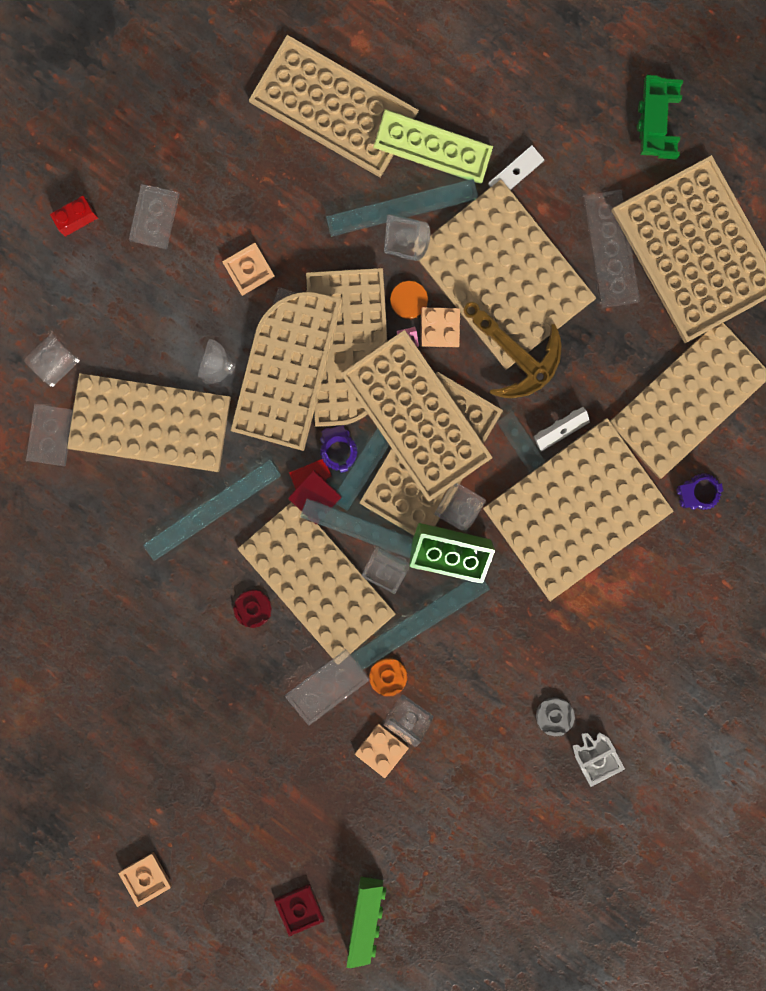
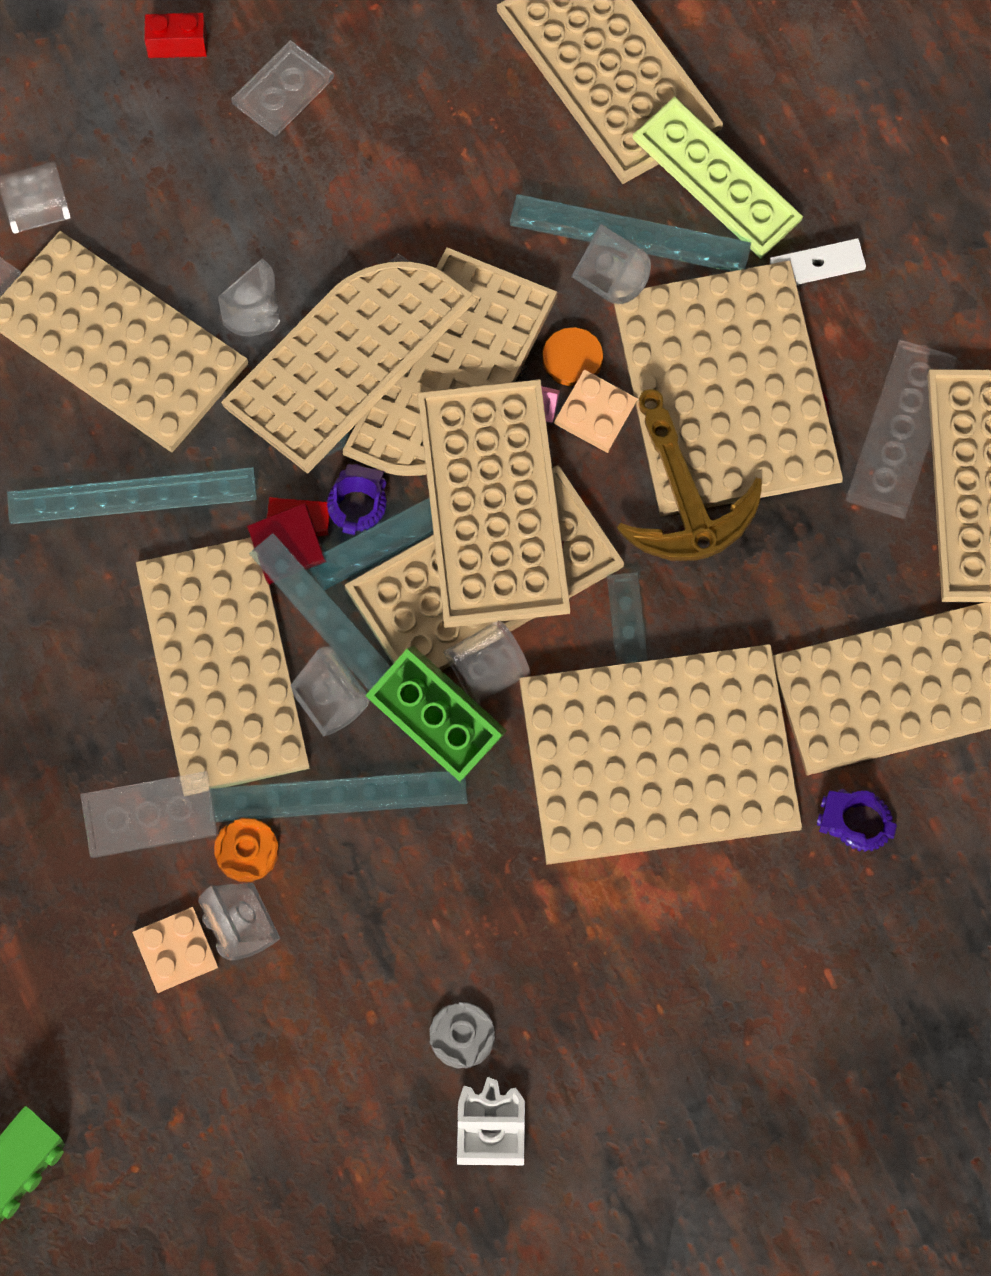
camera: 30 degrees right, 20 degrees down
light nougat plate [222,243,275,296] -> none
dark red tile [233,589,272,628] -> none
white tile [534,407,590,452] -> none

